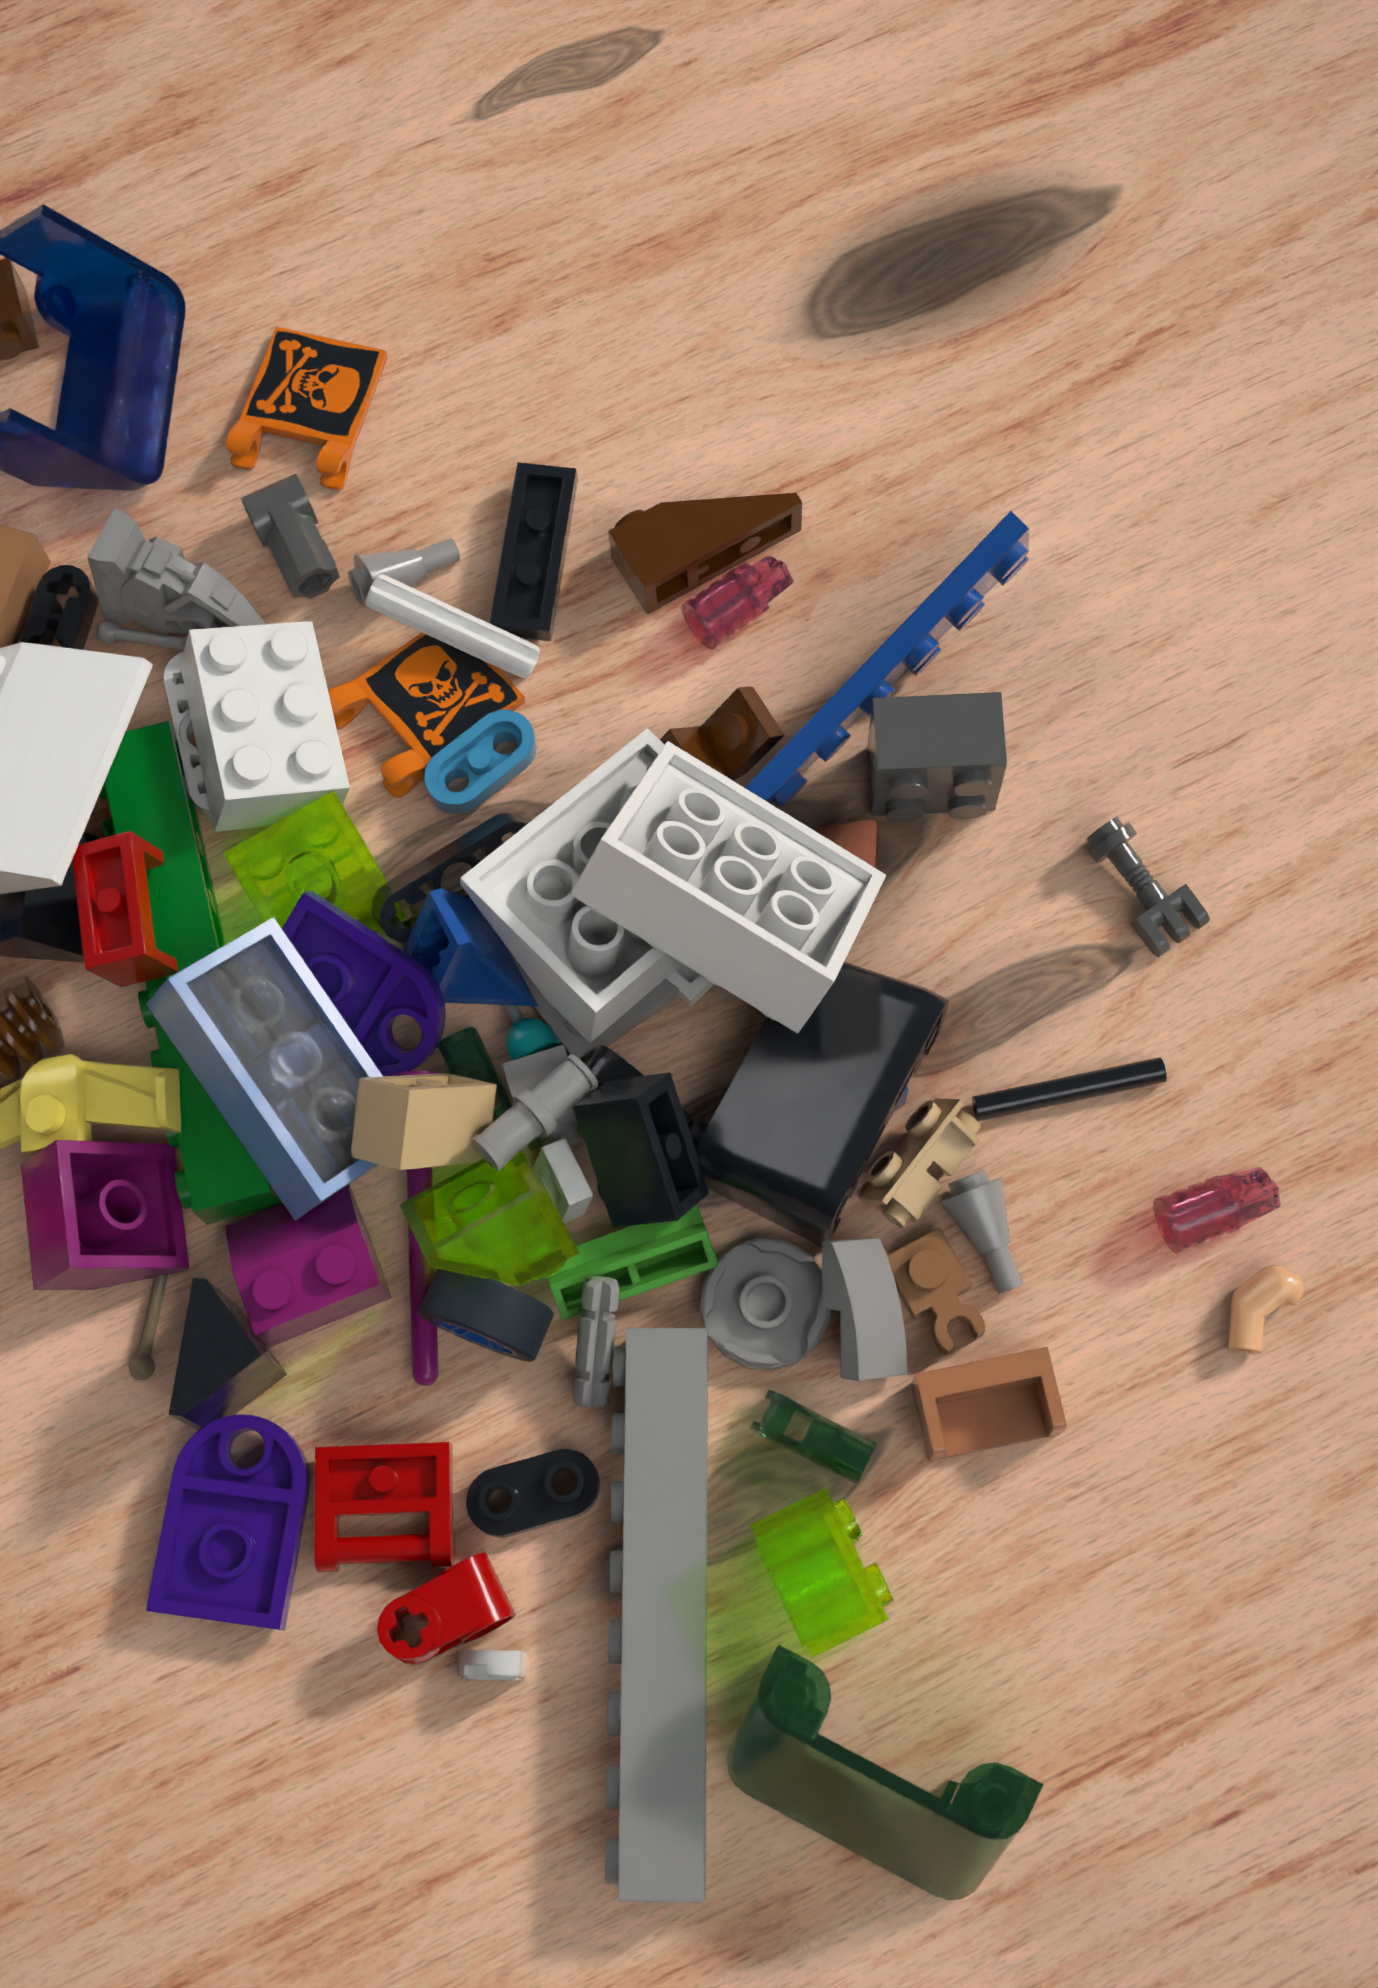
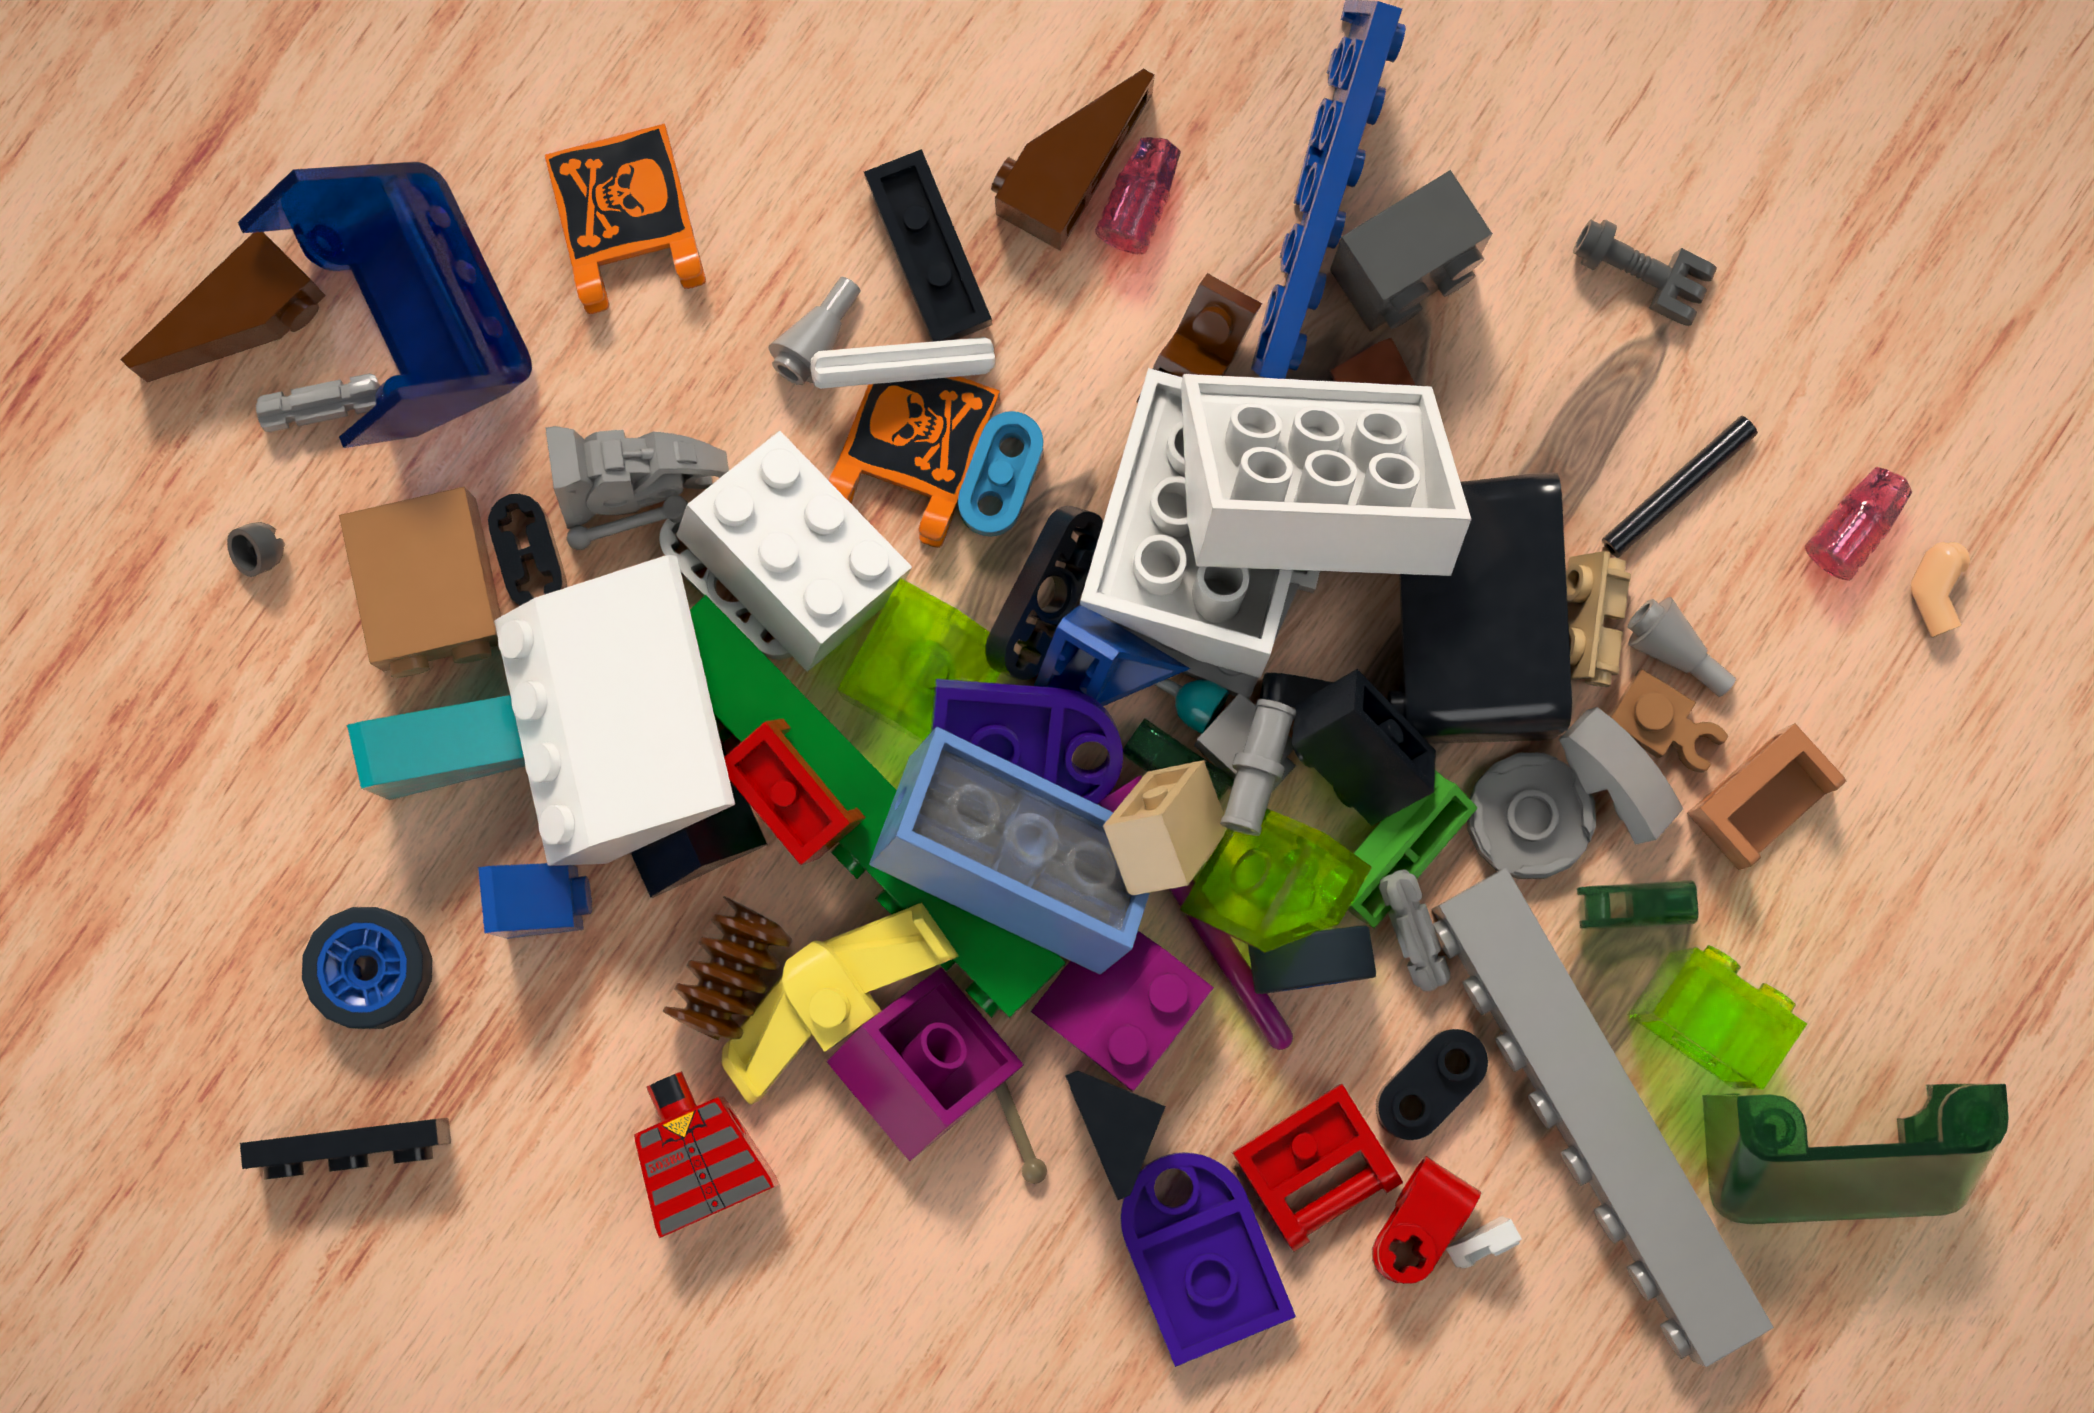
camera: 35 degrees left, 10 degrees up
dark grey piece [241,474,340,599] -> none
white tile [532,1138,593,1225] -> none

